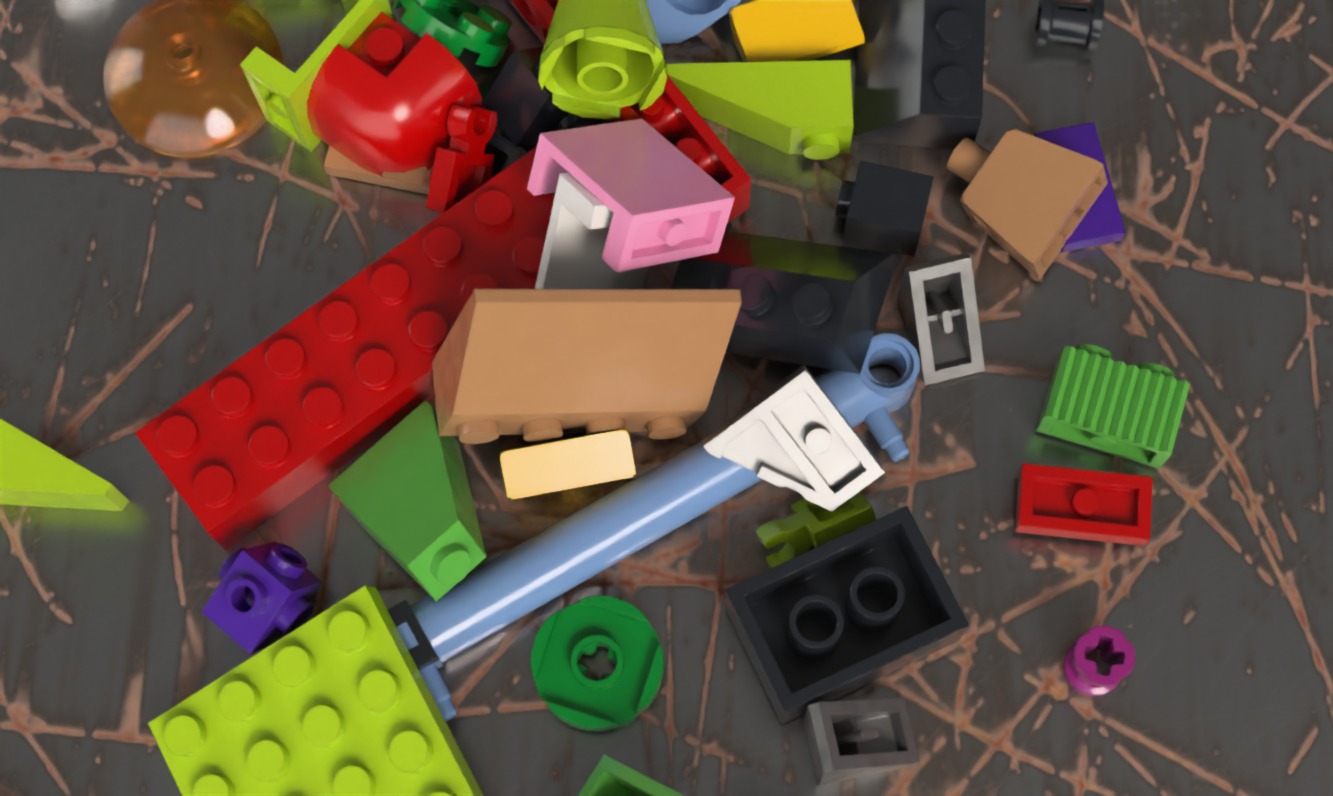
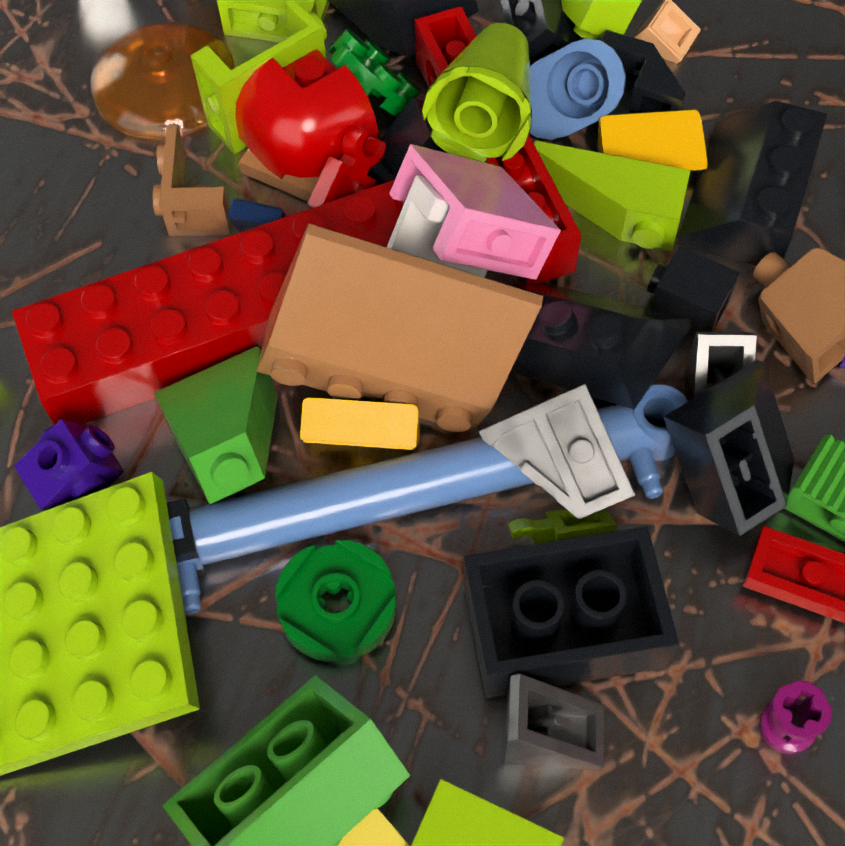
camera: 15 degrees right, 10 degrees down
none -> medium nougat bracket [153,124,231,236]
none -> dark blue tile [227,198,287,232]
none -> black slope [663,360,795,536]

